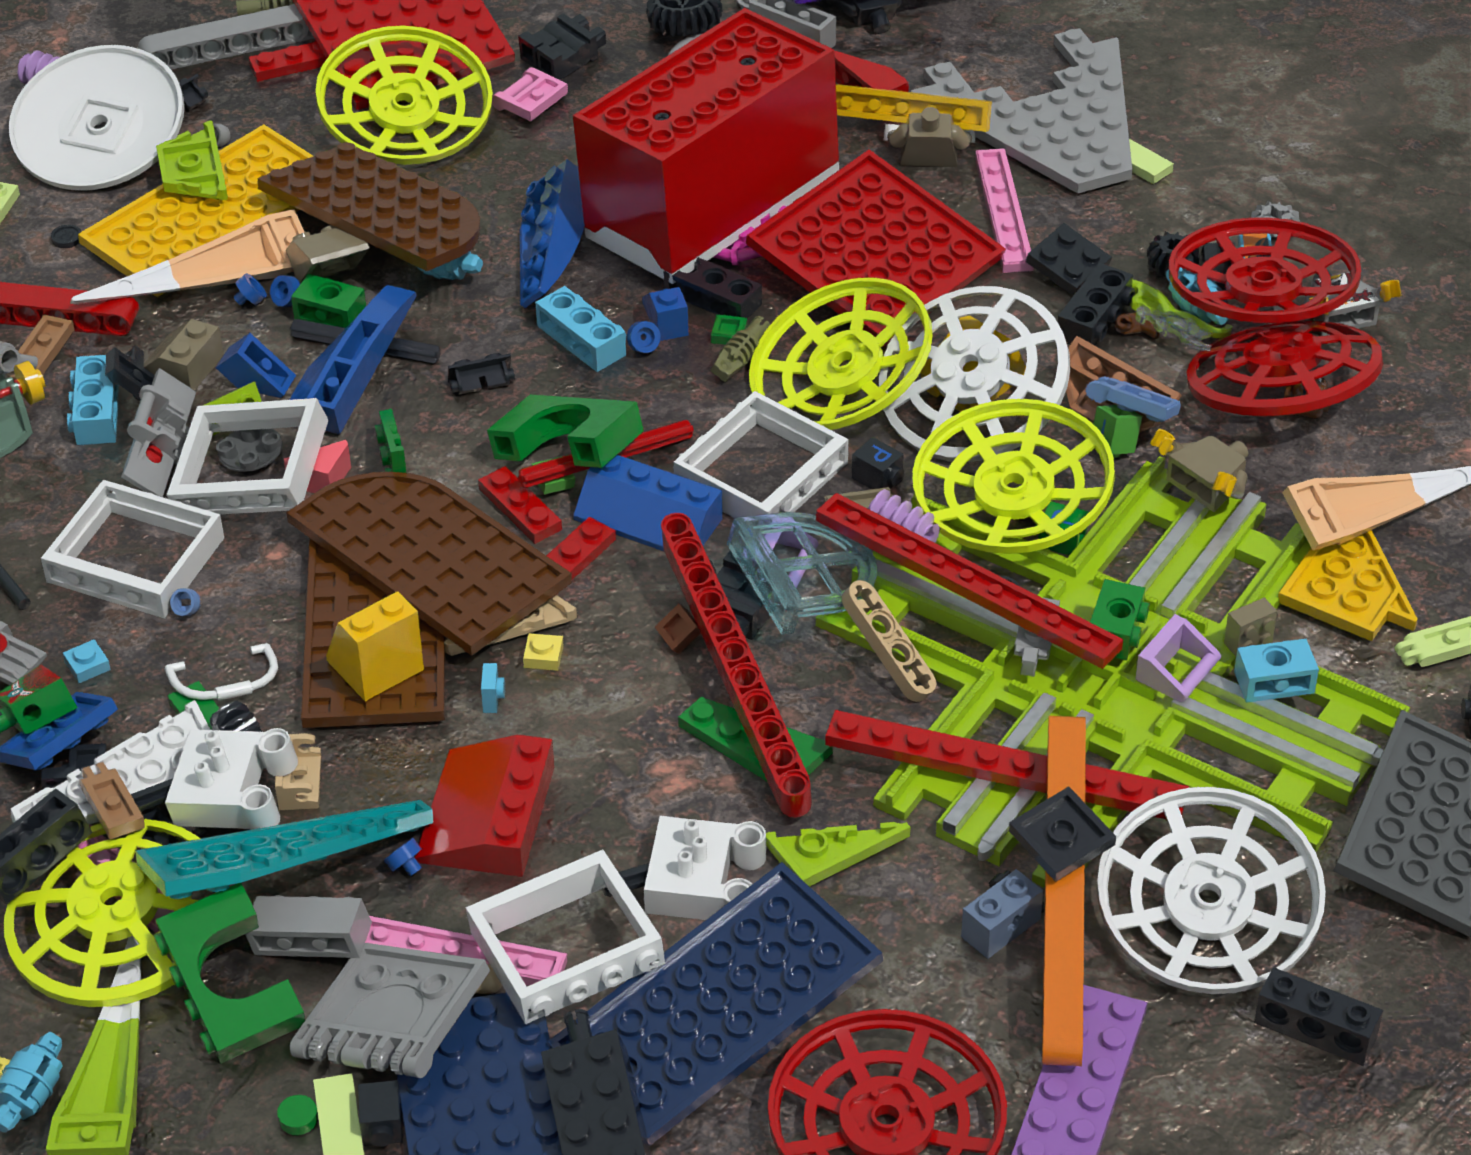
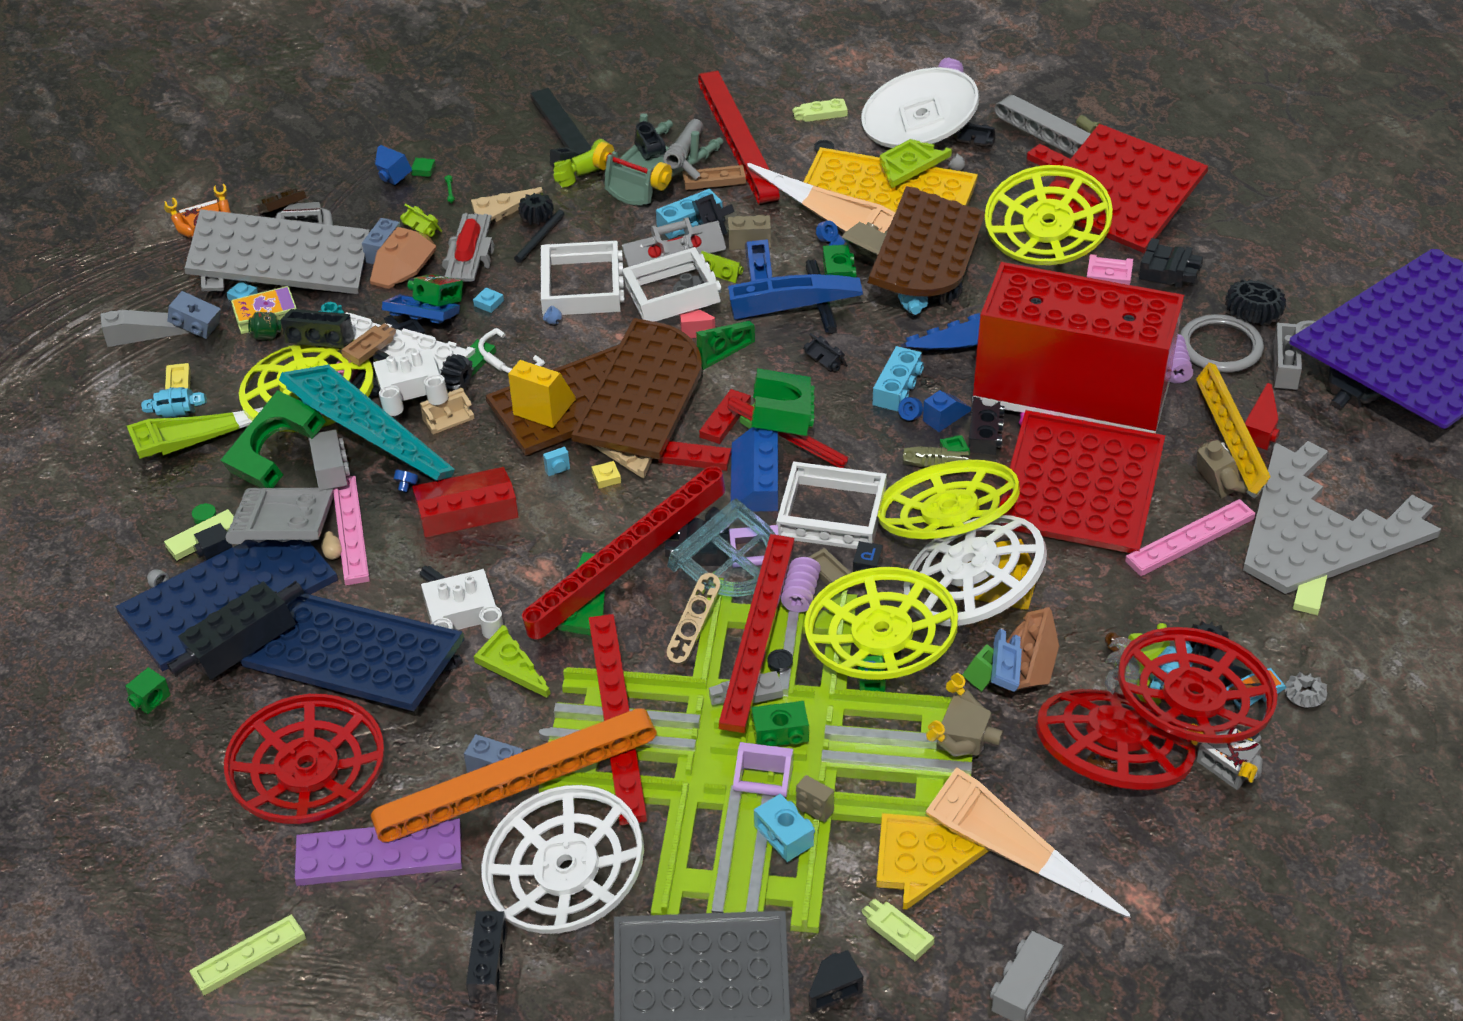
camera: 65 degrees right, 0 degrees up
white window [465,850,665,1024] -> none
black plate [1009,786,1116,882] -> none
black plate [1025,223,1112,296] -> none
black brick [1057,263,1135,346] -> none

